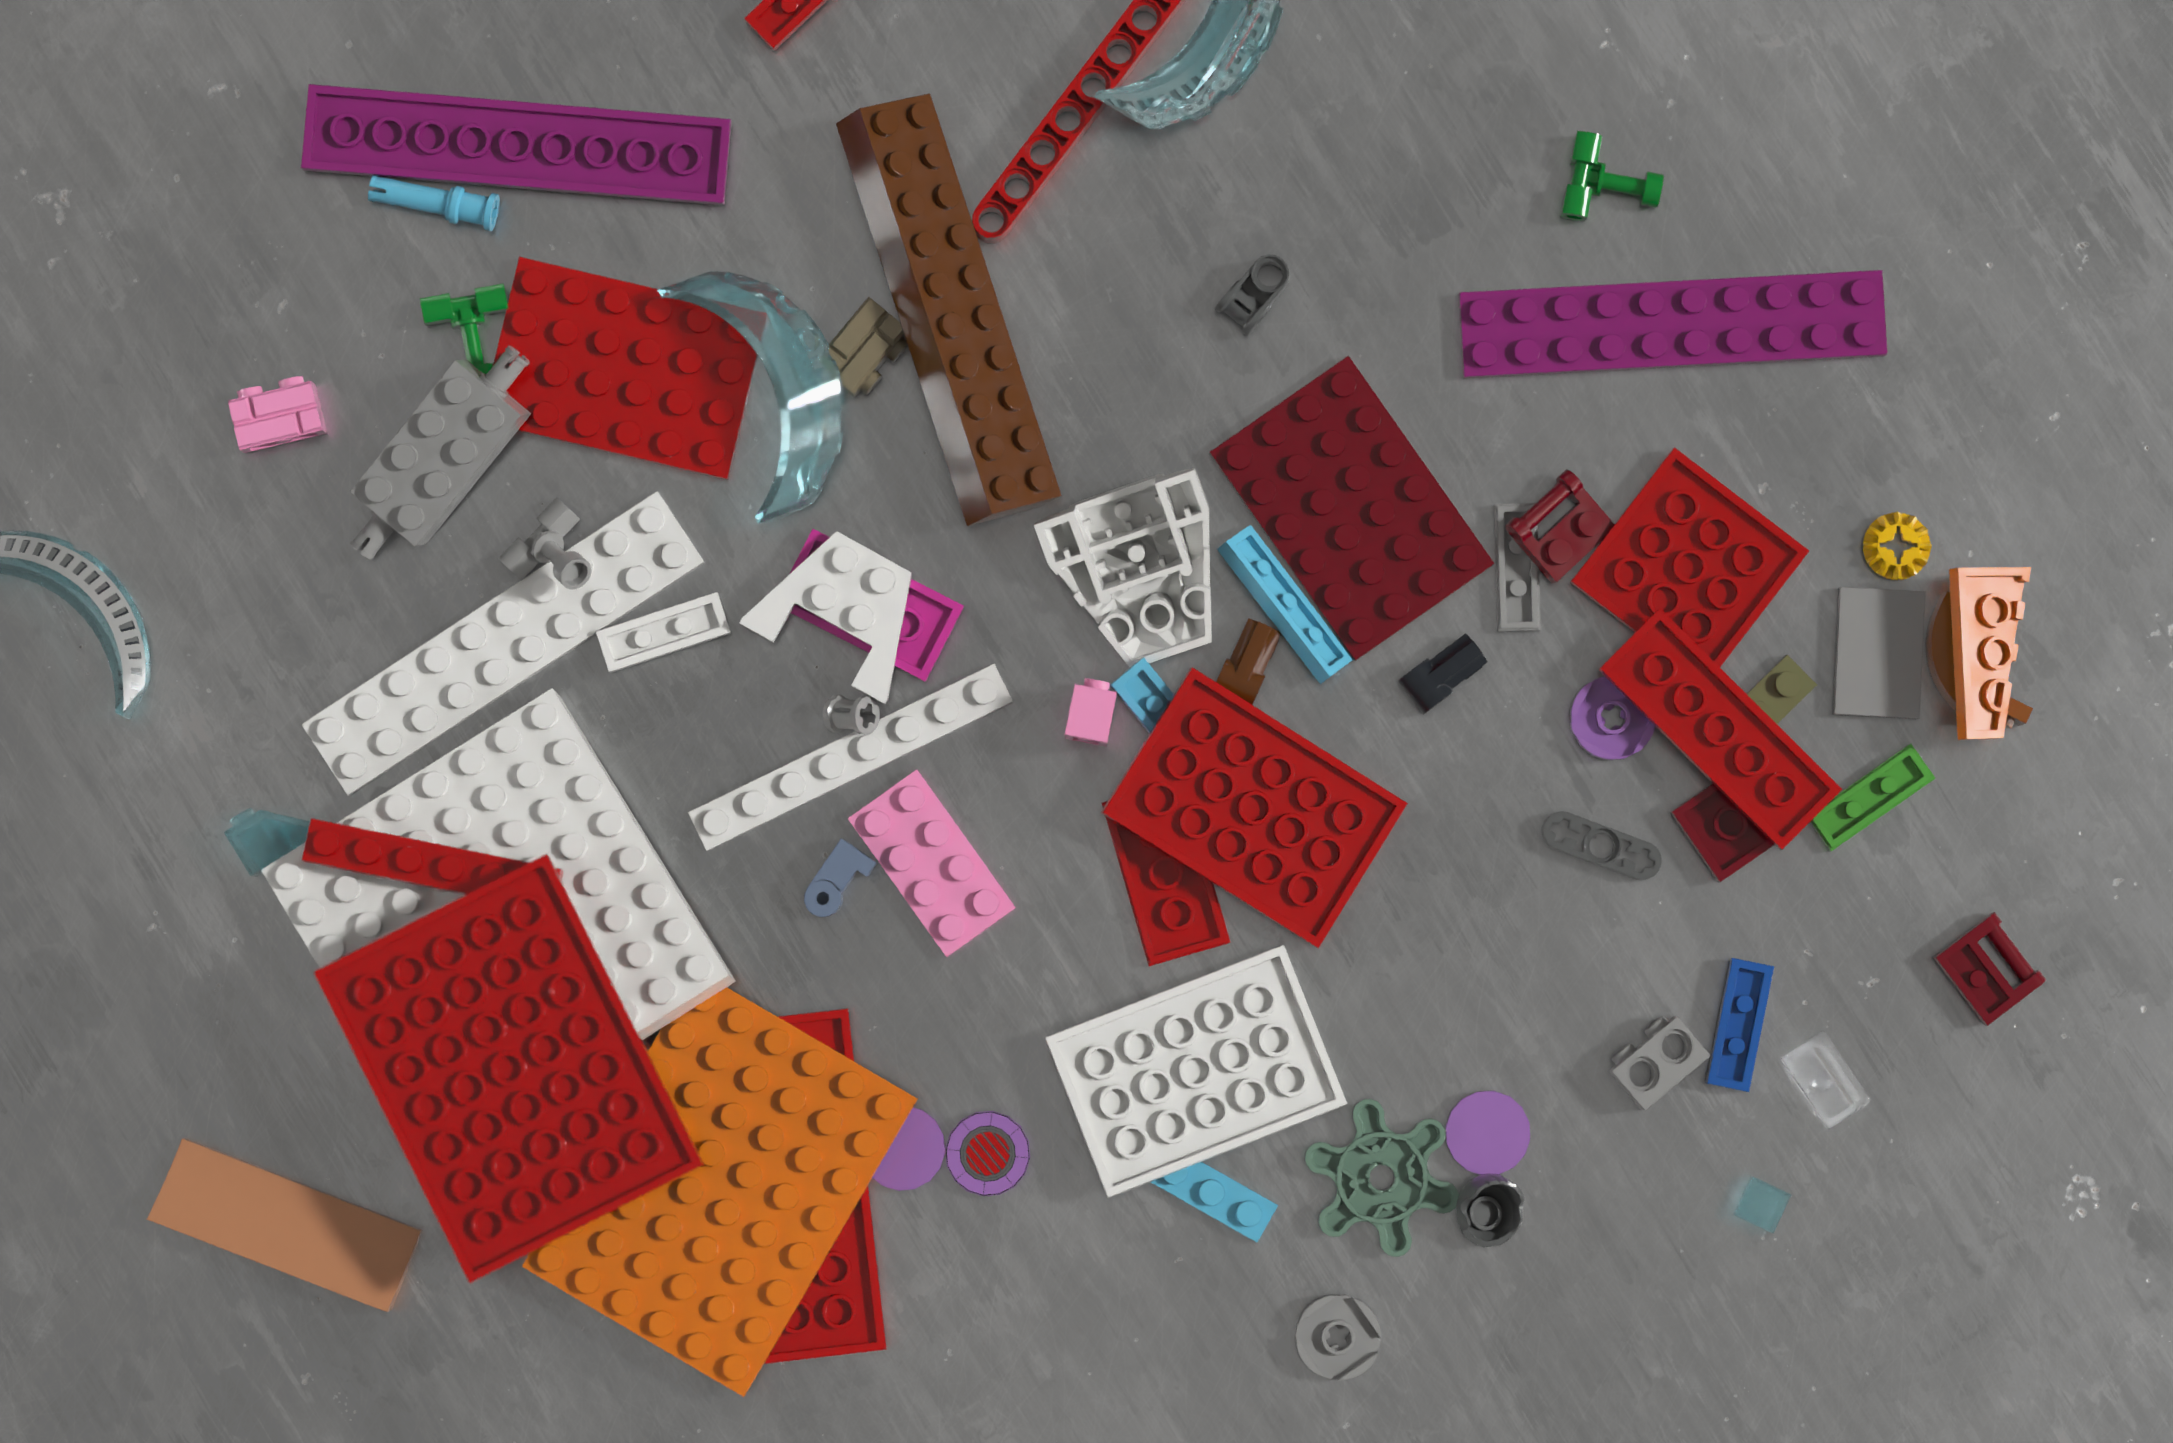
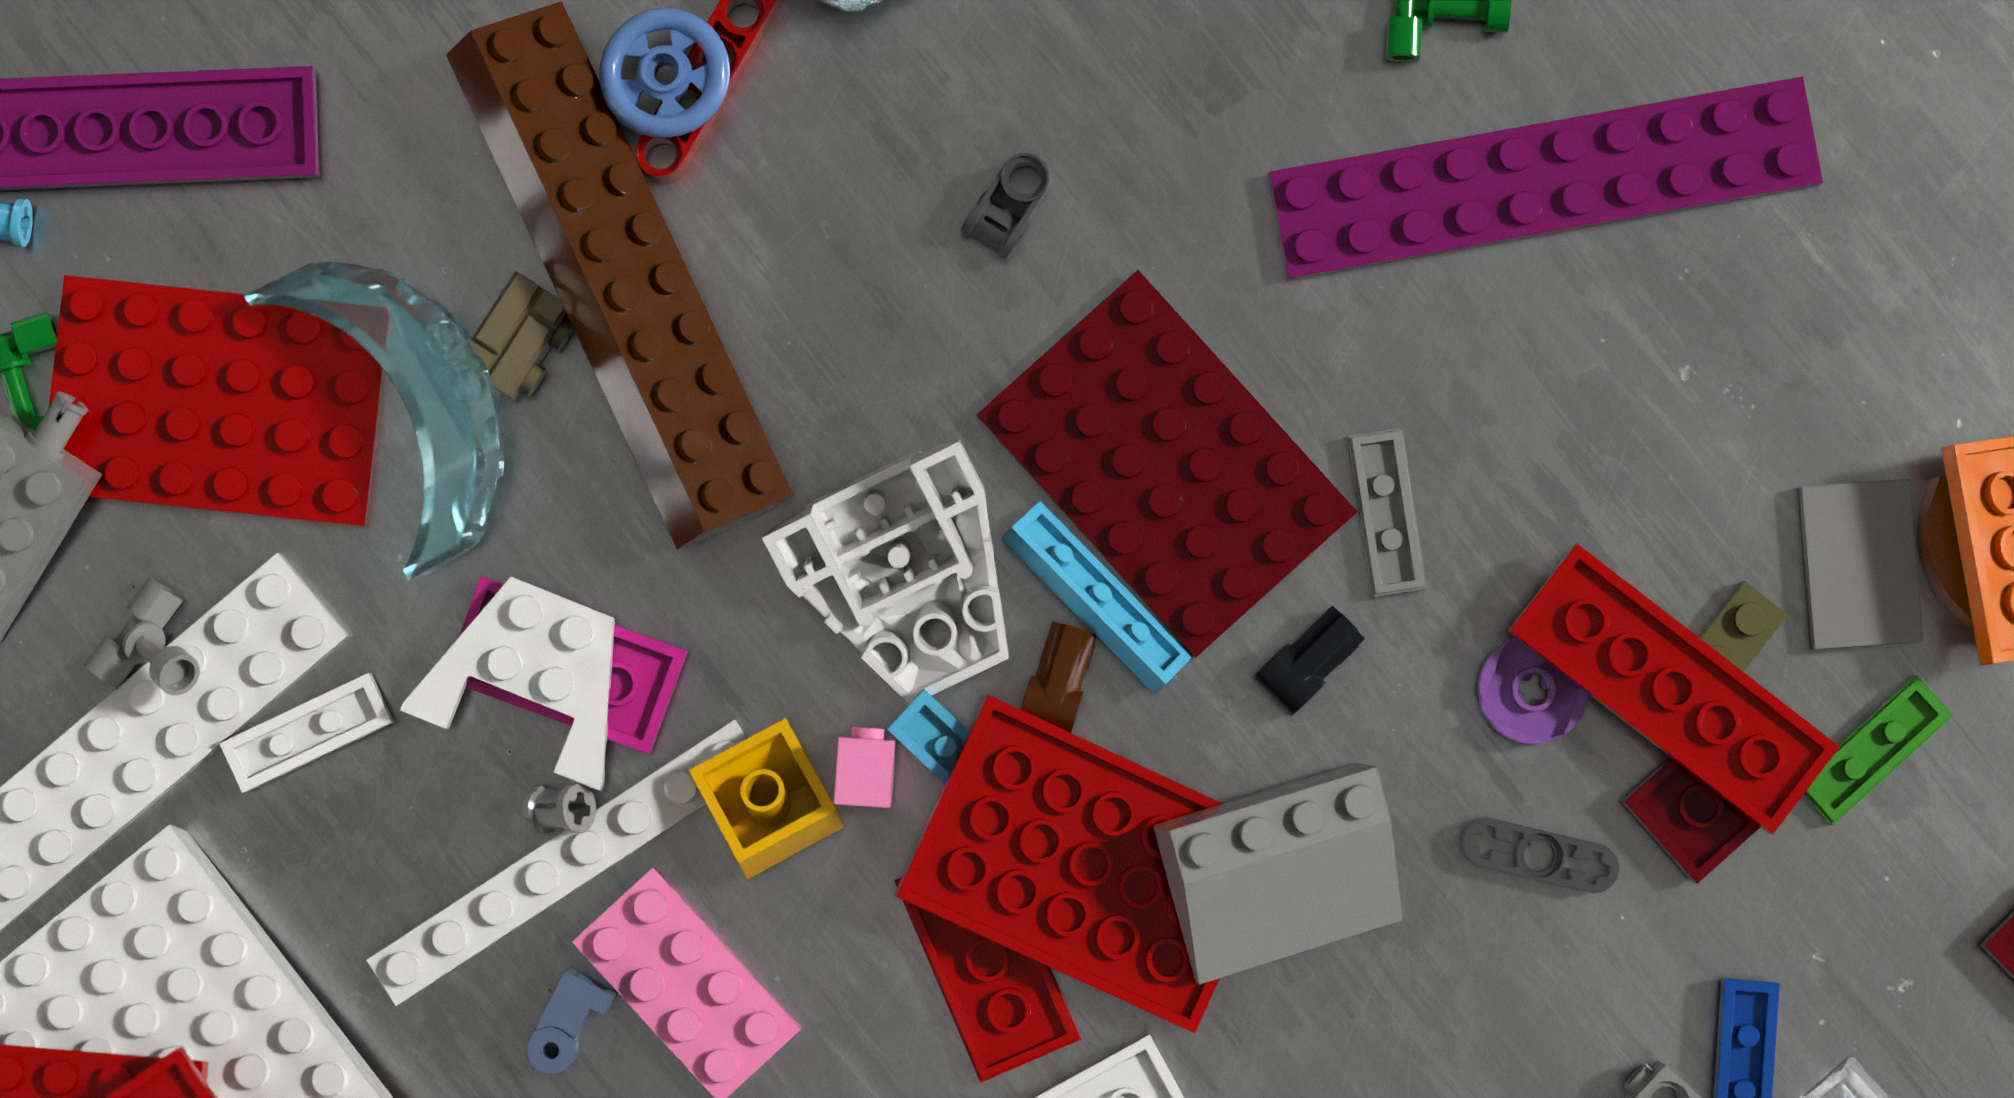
camera: 10 degrees left, 0 degrees up
dark red plate [1505,469,1615,583] -> none
red plate [1570,447,1809,667] -> none
yellow gear [1863,512,1932,580] -> none
none -> medium blue plate [599,8,730,138]
none -> yellow slope [688,718,844,880]
none -> light grey slope [1153,762,1403,985]

